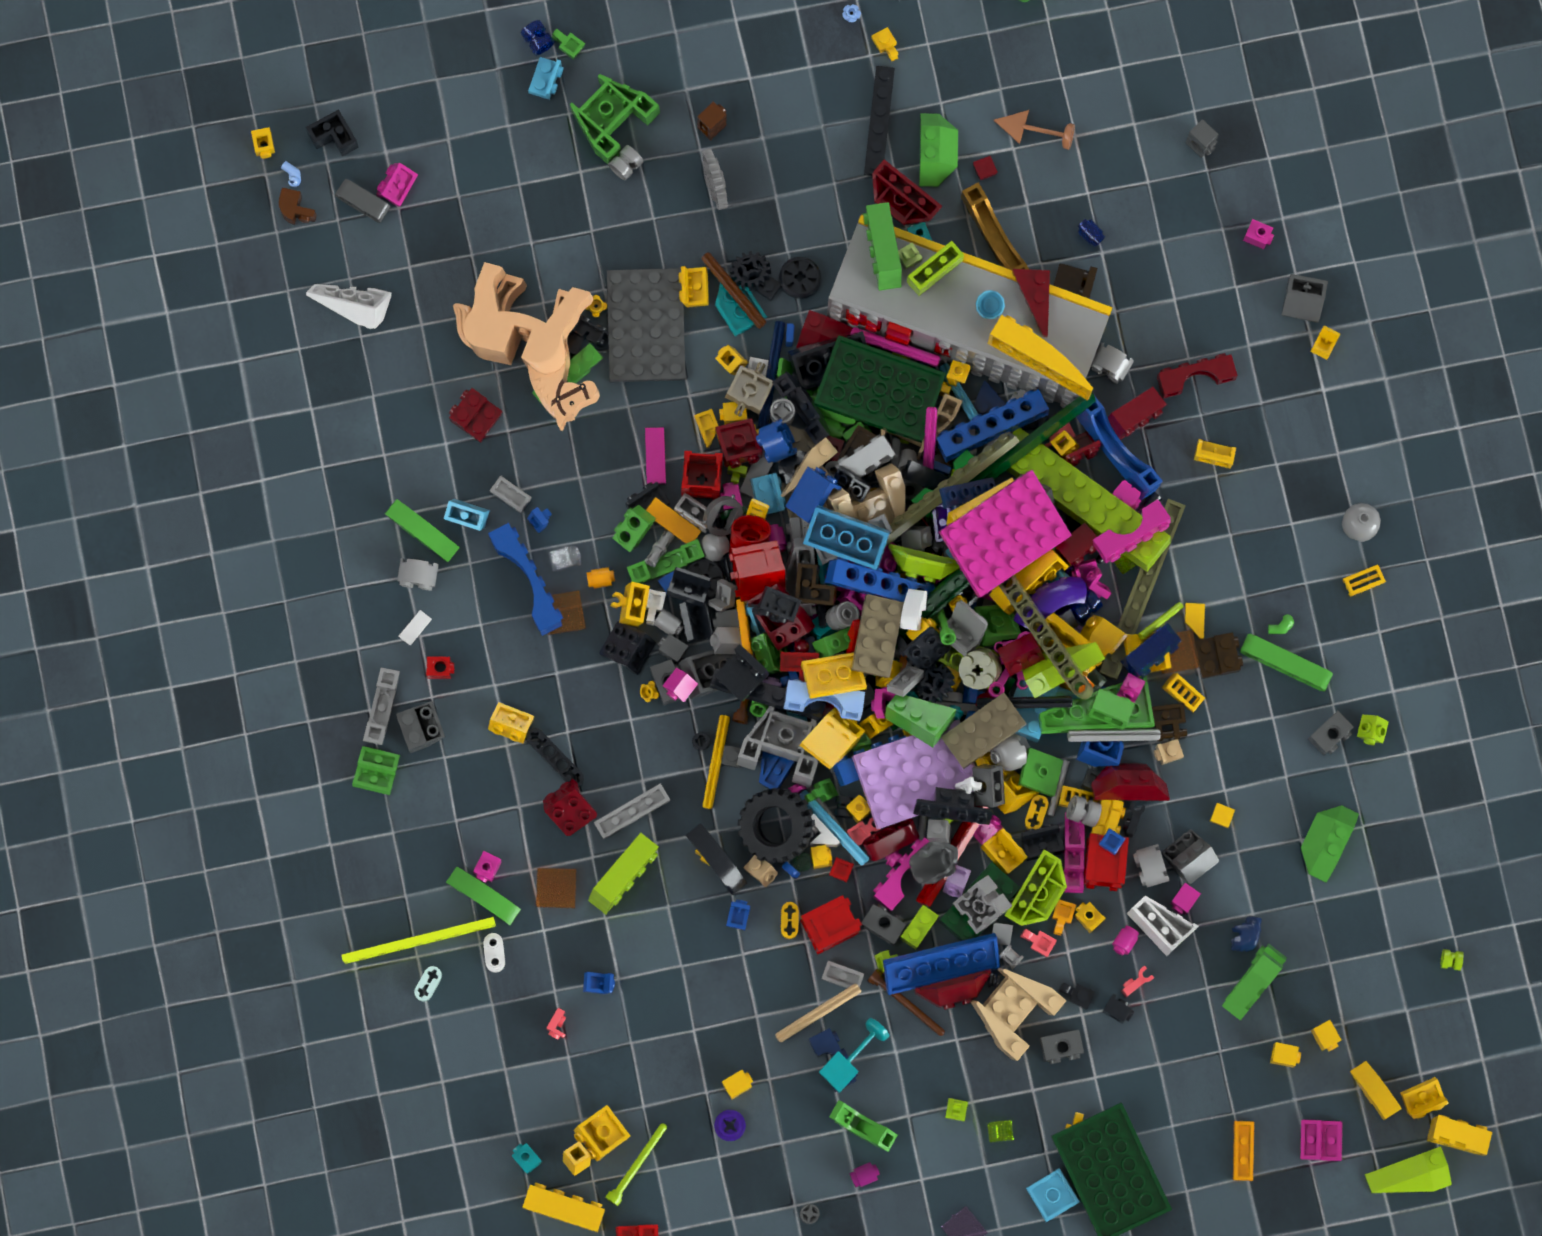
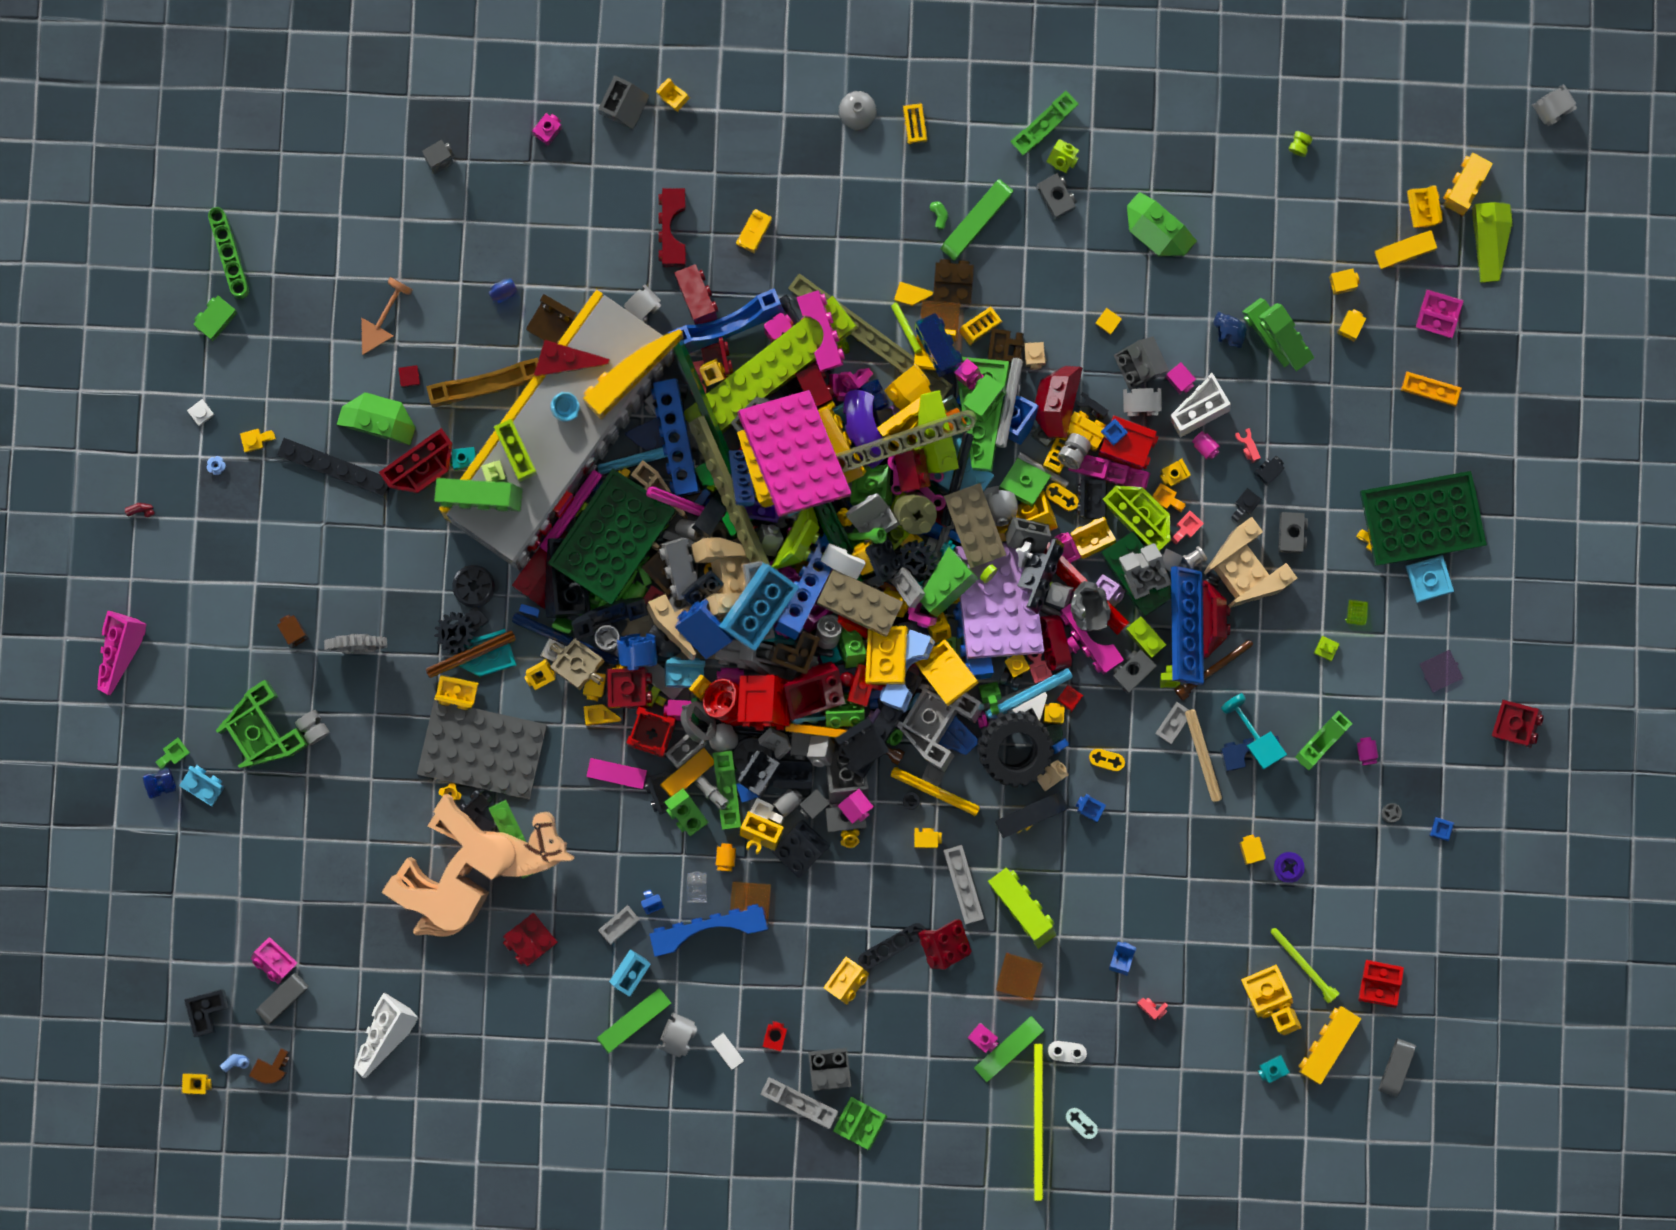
camera: 75 degrees left, 5 degrees up
black bracket [747,586,802,624] -> none
red container [800,895,862,955] -> none
yellow bracket [947,360,971,387] -> none
none -> yellow brick [914,828,942,848]
none -> lime tile [980,564,998,584]
none -> bright green slope [1010,91,1079,156]

